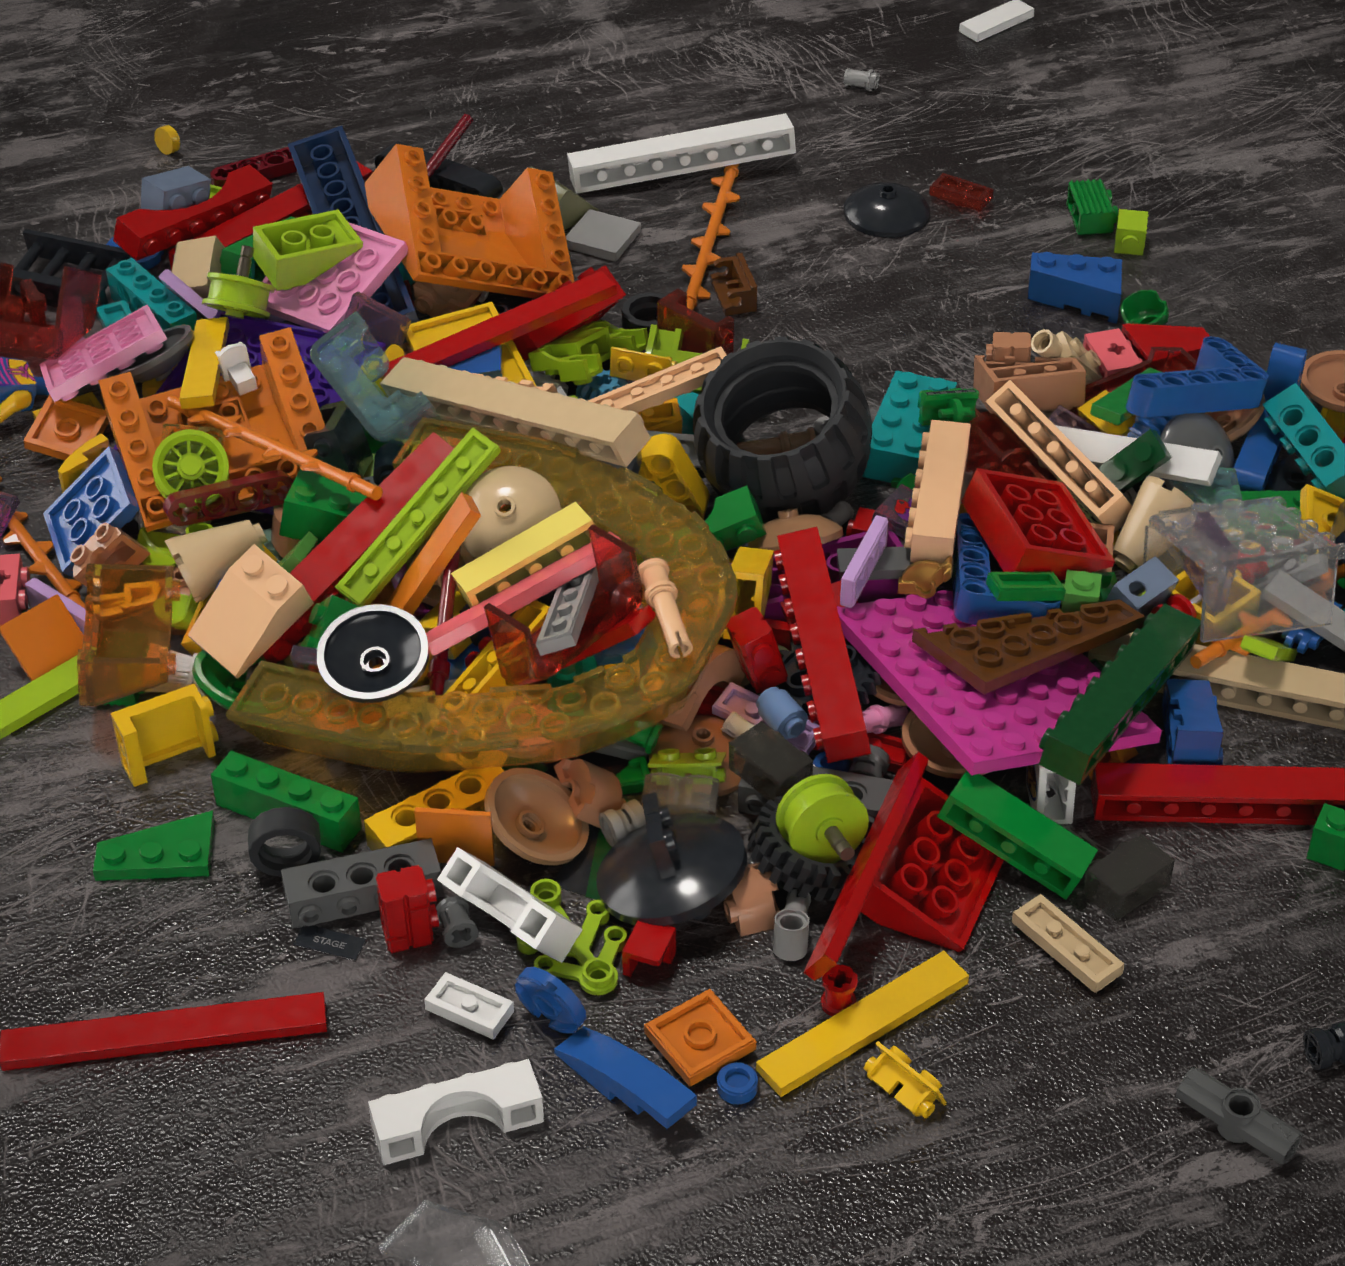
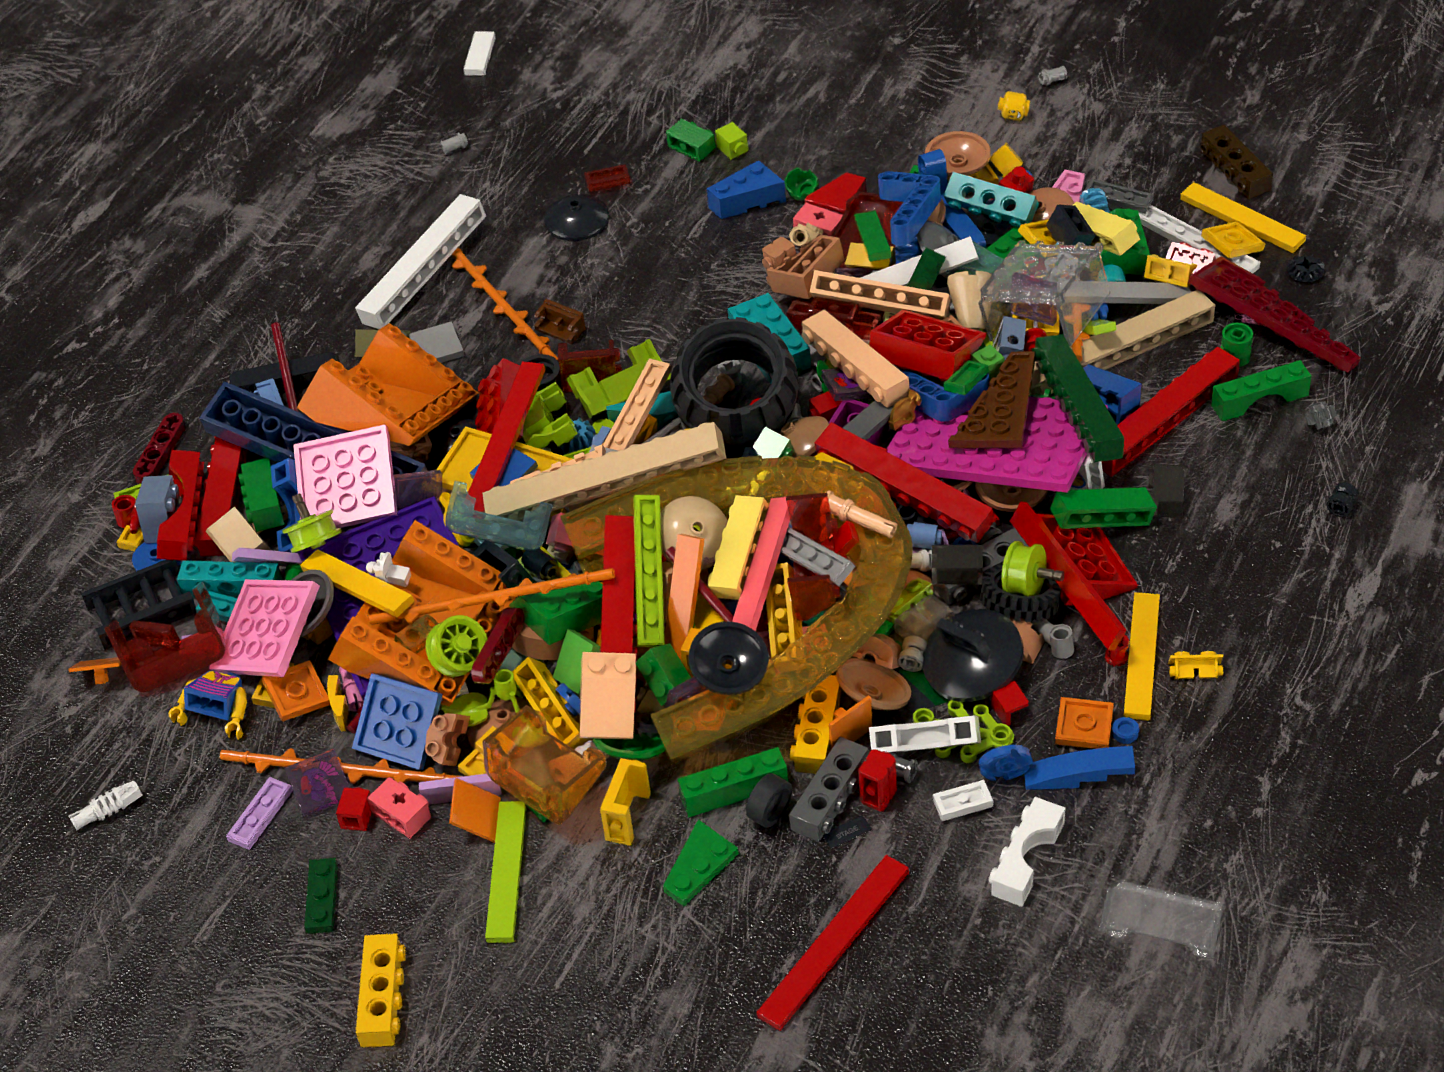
camera: 40 degrees left, 5 degrees up
yellow tile [154,125,180,155] -> none
tan cone [165,520,268,604] -> none
lime slope [253,209,363,291] -> none
yellow hinge [610,346,677,381] -> none
lavender tile [840,515,888,608] -> none
green hips [918,388,979,426] -> none
tan plate [1012,894,1125,993] -> none
dark grey piece [1175,1067,1304,1165] -> none

